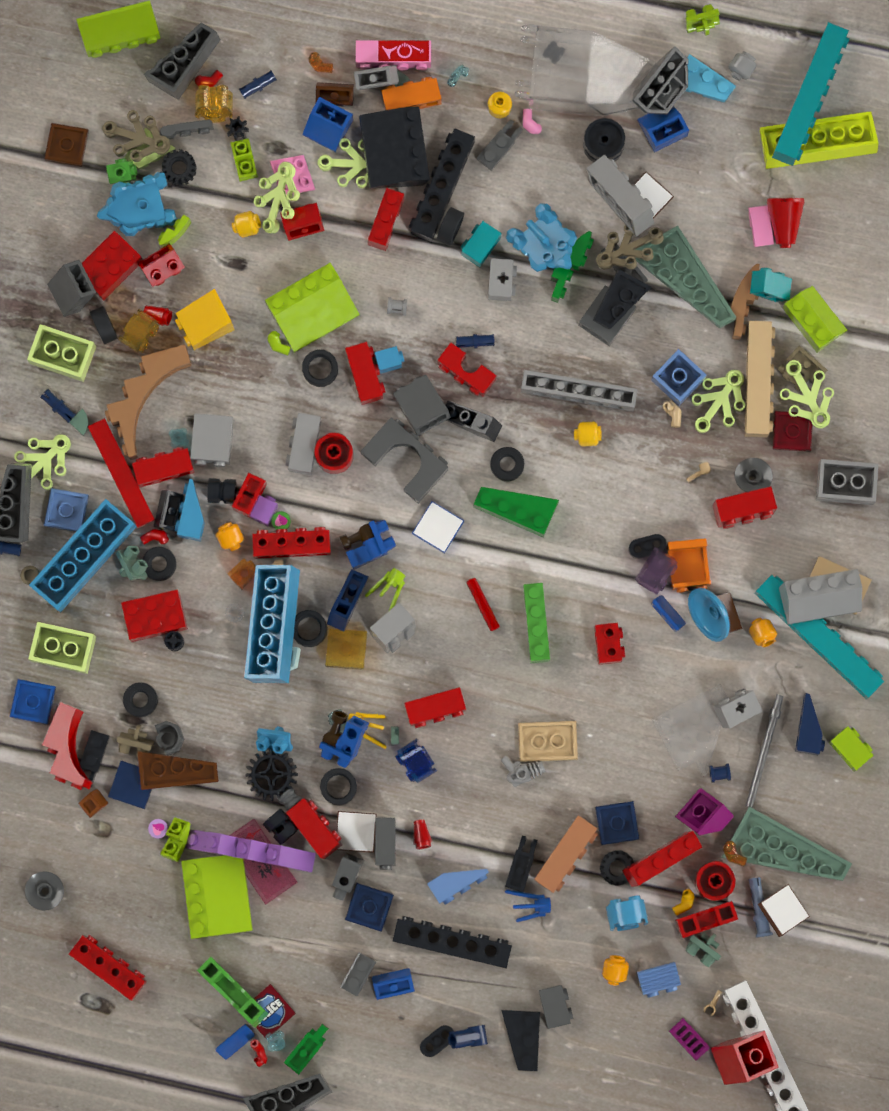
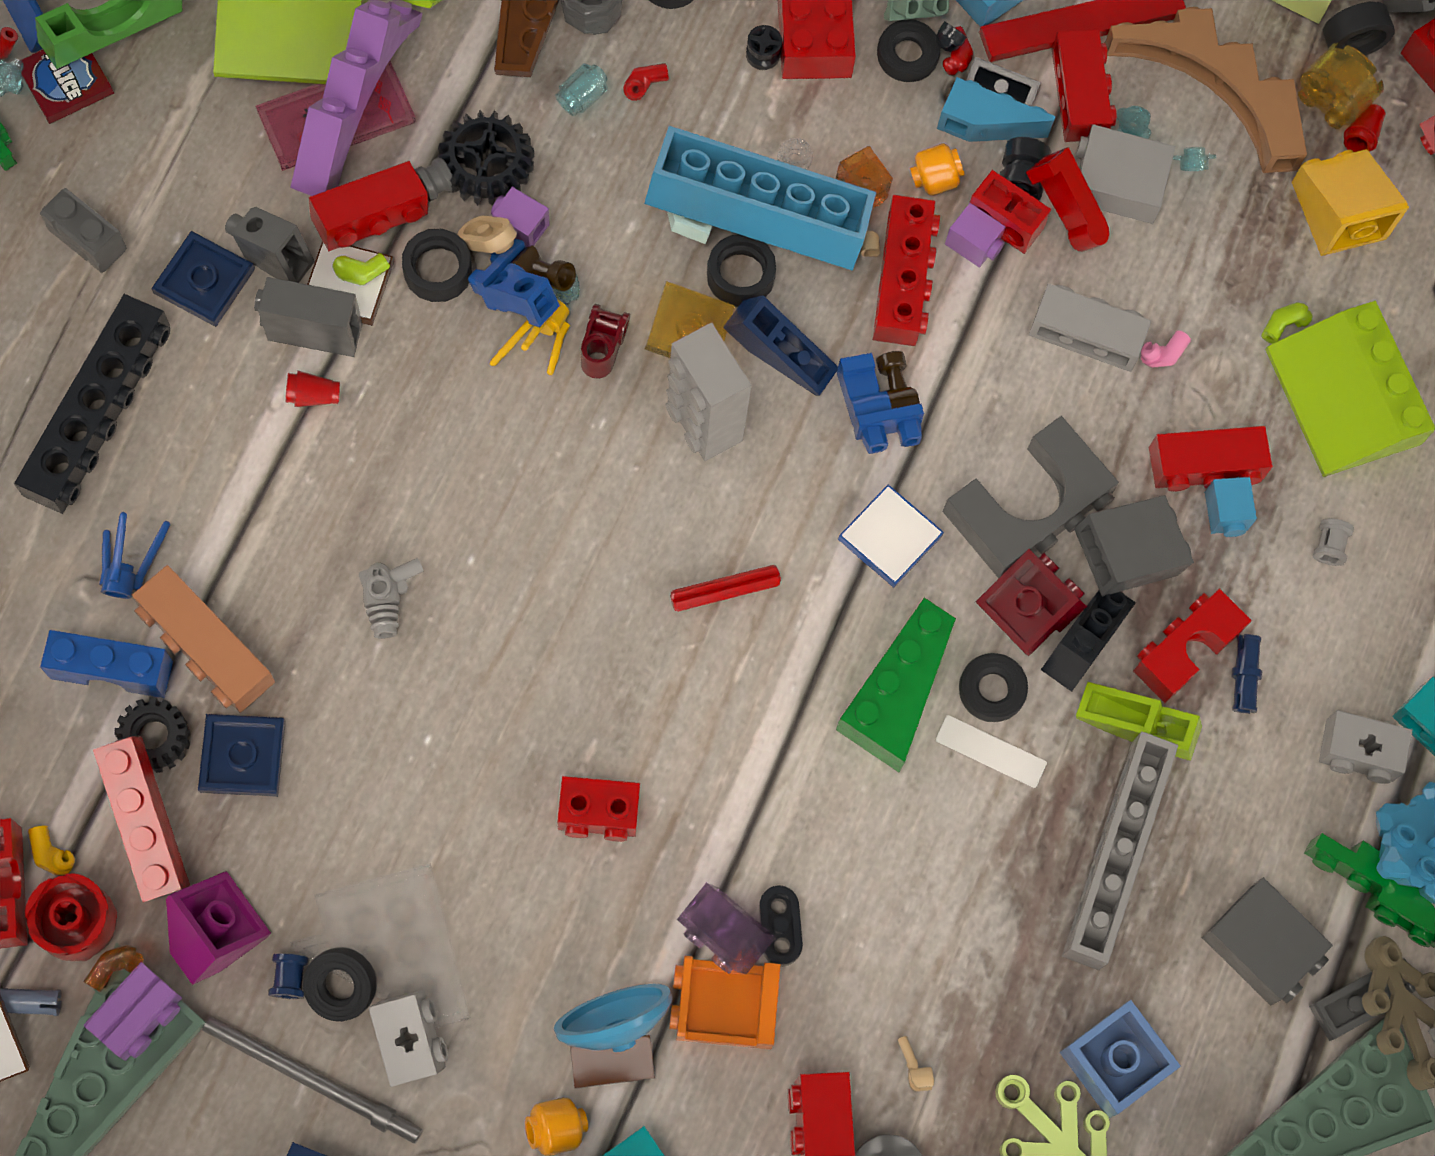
camera: 90 degrees right, 10 degrees down
dark azure hips [256,726,293,754] -> none
black wheel [262,809,299,845] -> none
bright green tile [271,511,291,530] -> none
black tyre [302,349,338,387] -> none
red brick [314,433,354,474] -> none
lime plant [365,568,406,611] -> none
blue slope [372,968,415,1000] -> none
sand green tile [391,726,399,746] -> none
clear blue brick [395,738,438,783] -> none
red brick [404,687,466,729] -> none
medium blue slope [427,869,489,905] -> none
black hinge [505,835,538,893] -> none
tan tile [518,721,578,762] -> none
bright green arch [523,583,550,663] -> none
yellow head [574,421,602,447] -> none
black wing [593,269,652,329] -> none
dark azure brick [606,895,649,931] -> none
blue slope [651,595,686,632] -> none
tan arm [663,401,682,428] -> none
none -> blue arch [40,630,173,698]
none -> medium lavender brick [83,962,182,1061]
none -> black tyre [303,947,377,1022]
none -> lime arm [332,253,390,285]
none -> tan plate [457,215,517,254]
none -> medium lavender brick [491,187,549,248]
none -> clear light blue brick [555,63,608,116]
none -> dark red piece [581,304,630,379]
none -> red arm [623,63,669,101]
none -> black hinge [936,21,967,52]
none -> white sticker [936,715,1047,788]
none -> dark red plate [975,549,1087,656]
none -> red leg [1026,147,1110,252]
none -> lime slope [1076,681,1202,761]
none -> bright pink arm [1141,331,1191,368]
none -> clear light blue plate [1173,147,1216,171]

